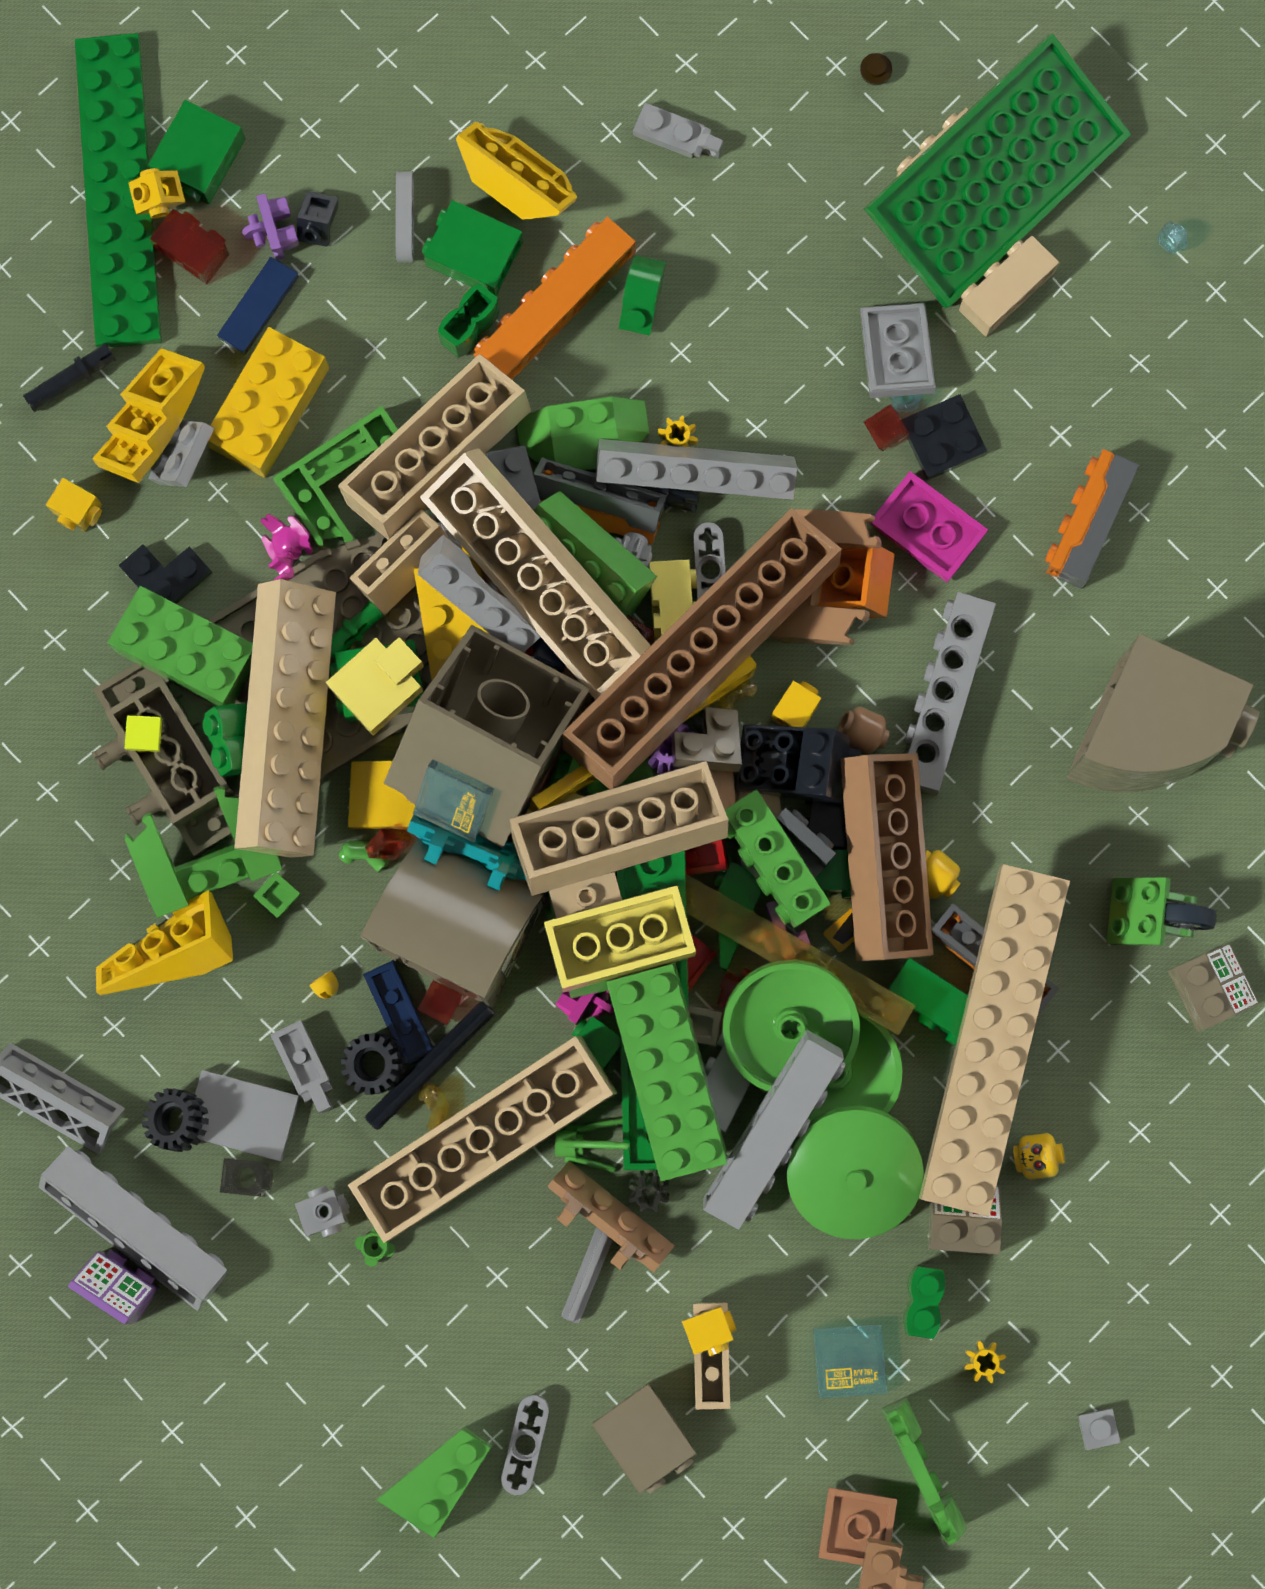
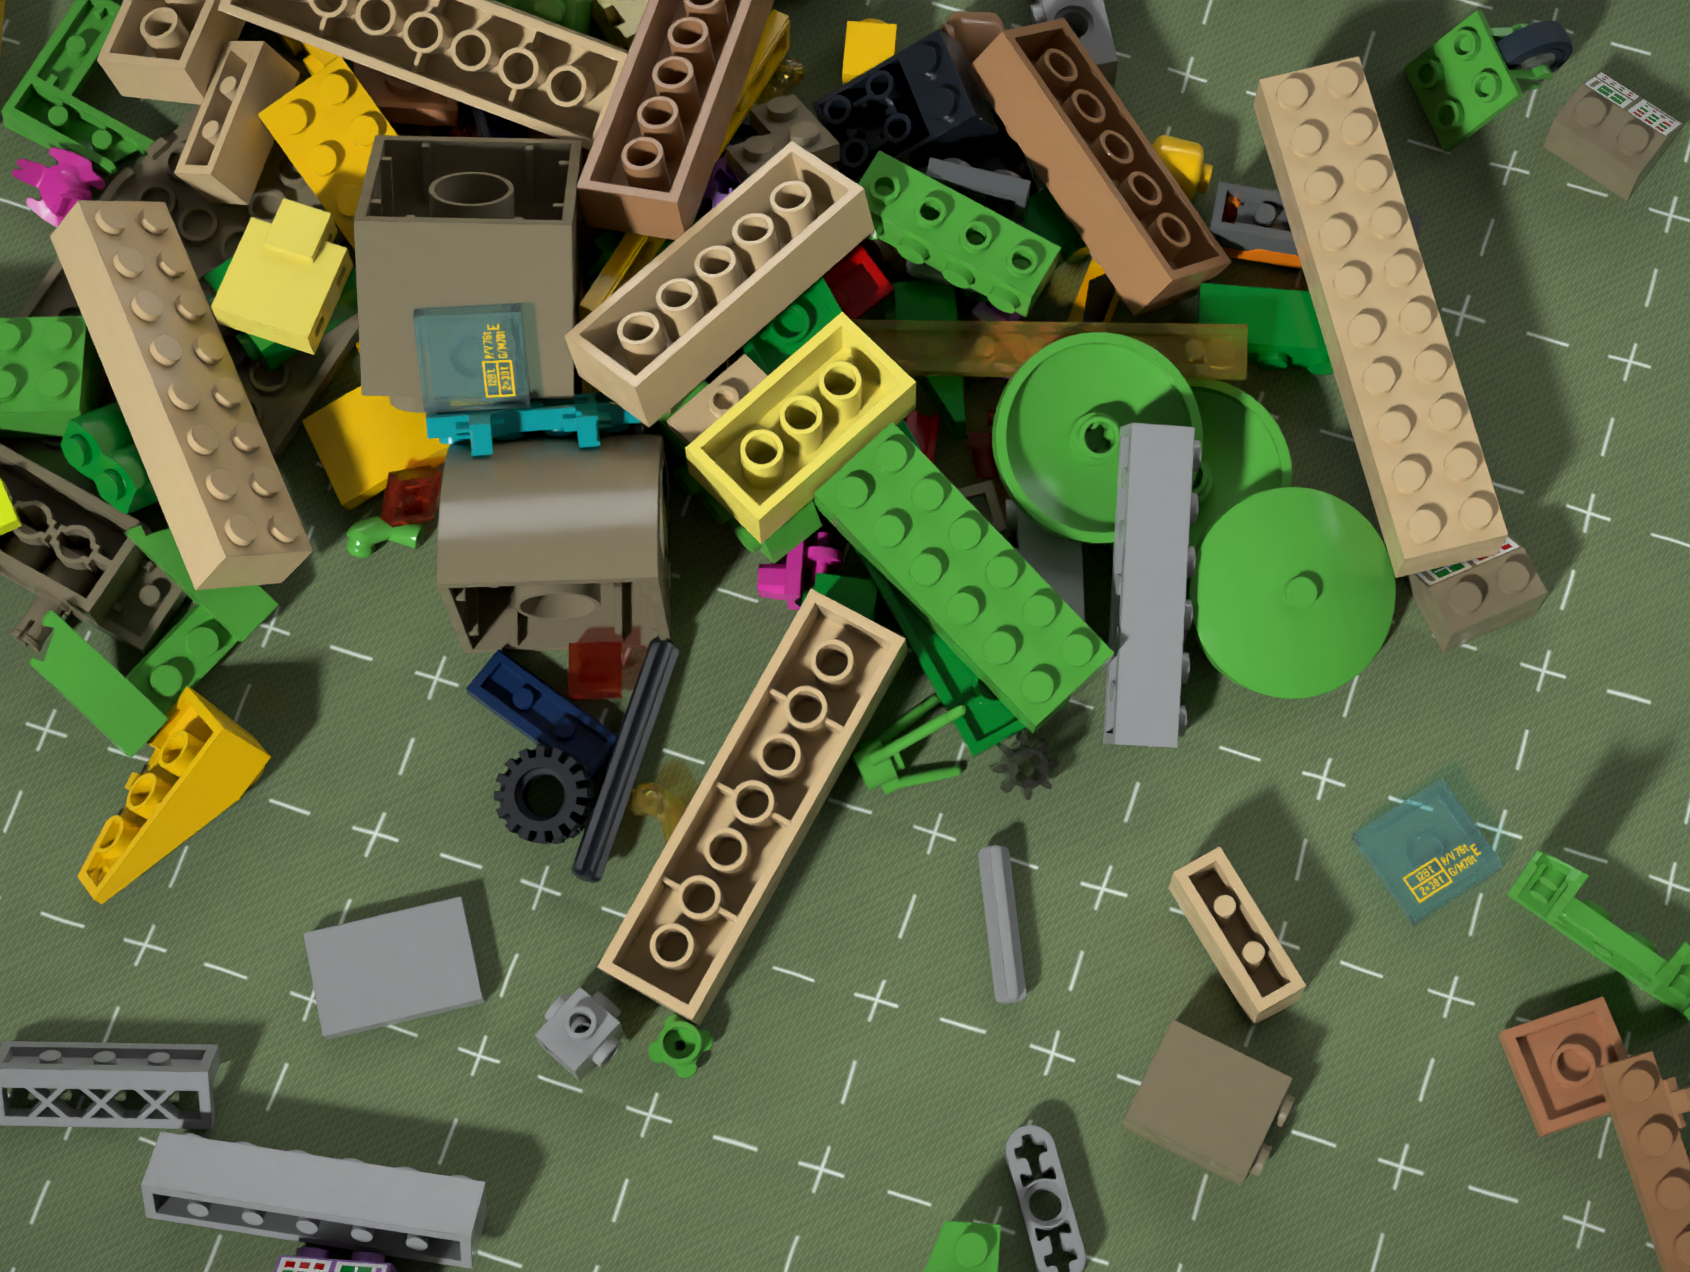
camera: 30 degrees left, 10 degrees down
black tyre [142,1088,209,1152] -> none
clear smoke brick [220,1158,273,1197] -> none
bright green plate [253,872,301,919] -> none
light grey hinge [270,1020,333,1114] -> none
yellow hinge [309,970,339,999] -> none
green pin [331,600,384,661] -> none
light grey arch [418,535,541,653] -> none
medium nougat hinge [548,1161,675,1272] -> none
yellow brick [682,1306,737,1356] -> none
green brick [903,1266,945,1339] -> none
yellow gear [963,1340,1006,1383] -> none
yellow head [1013,1133,1065,1180] -> none

